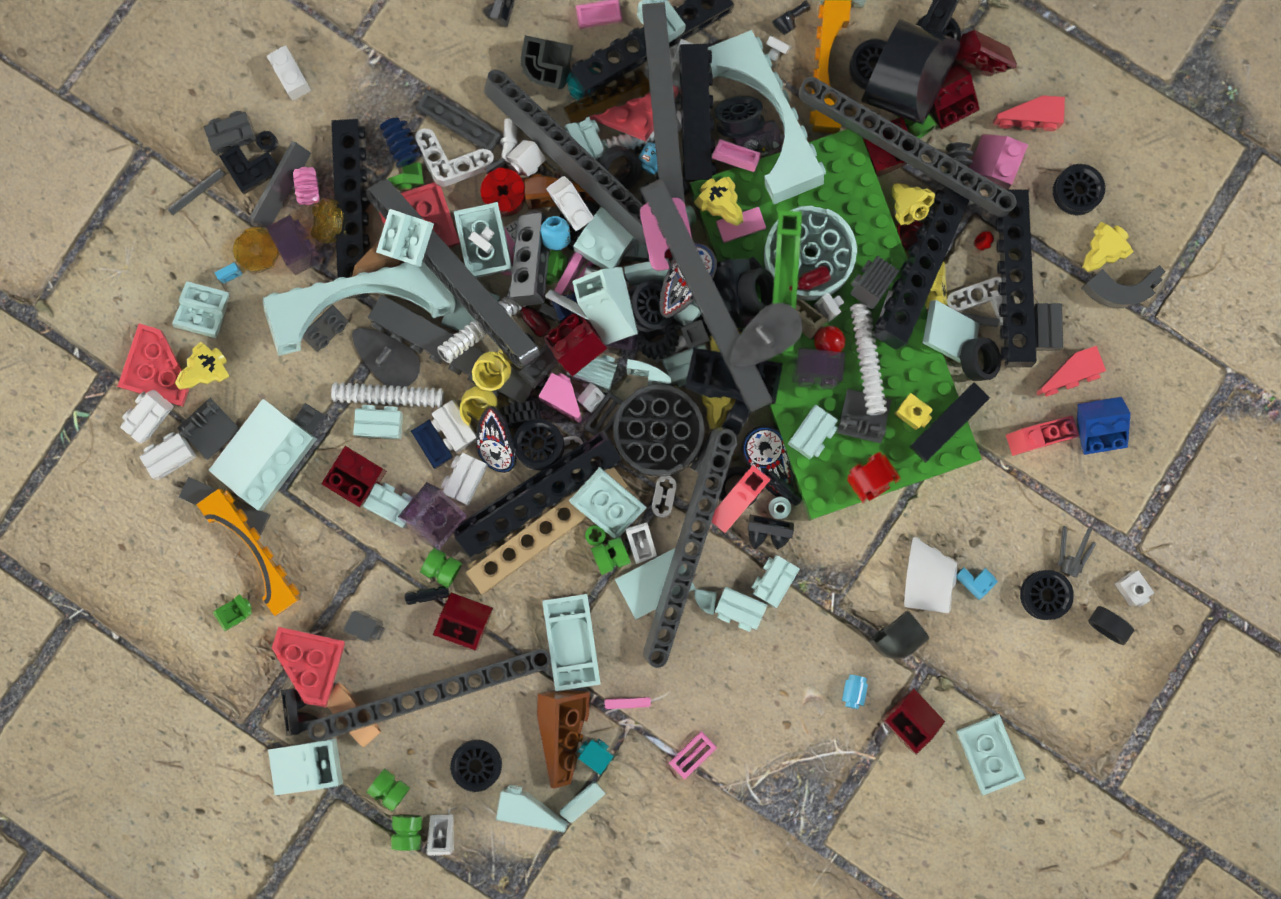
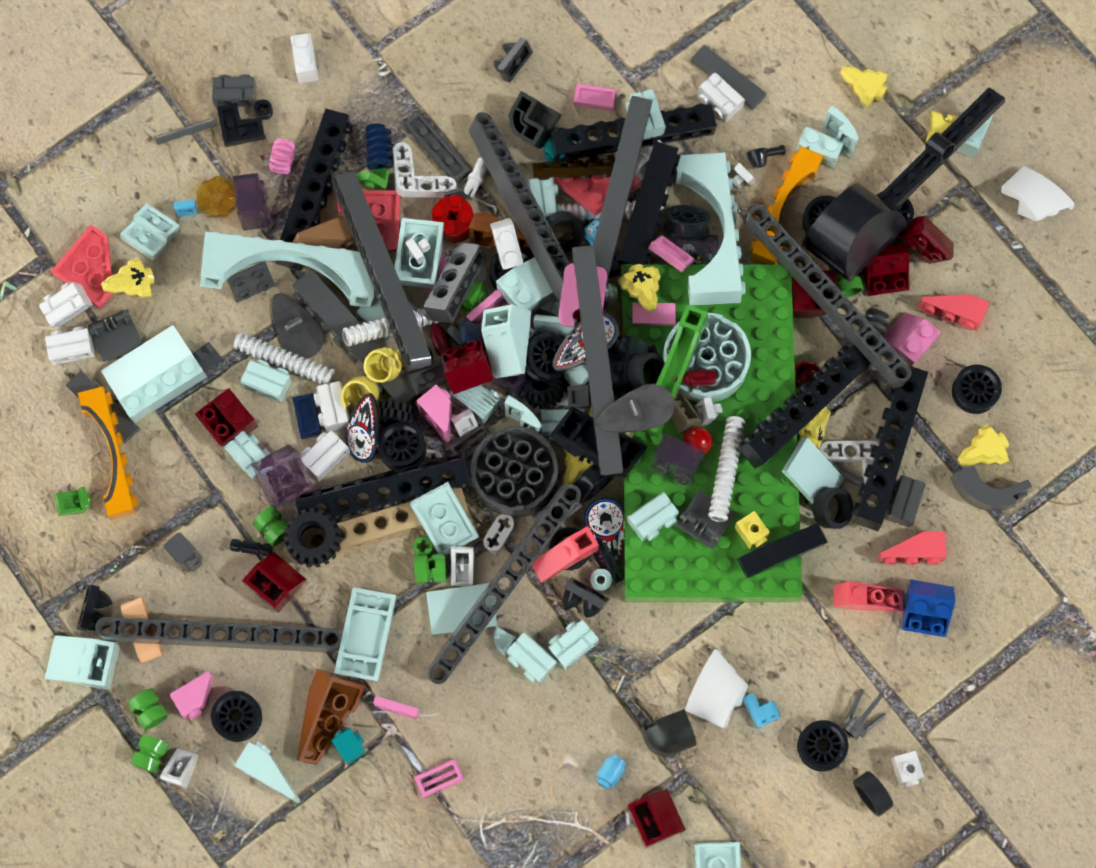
camera: 20 degrees right, 10 degrees down
dark grey tile [249,141,311,229] -> none
coral plate [272,627,345,708] -> none
clear yellow plate [311,198,343,244] -> none
light aqua slope [376,209,434,267] -> none
white brick [506,140,546,176] -> none
medium azure head [540,216,571,251] -> none
white sticker [545,289,588,320] -> none
light aqua slope [560,781,605,823] -> none
red brick [847,452,901,504] -> none
dark grey brick [850,256,899,310] -> none
light yellow rock [891,183,935,225] -> none
red piece [974,230,994,251] -> none
none -> bright pink slope [169,671,214,720]
none -> black tyre [284,508,342,568]

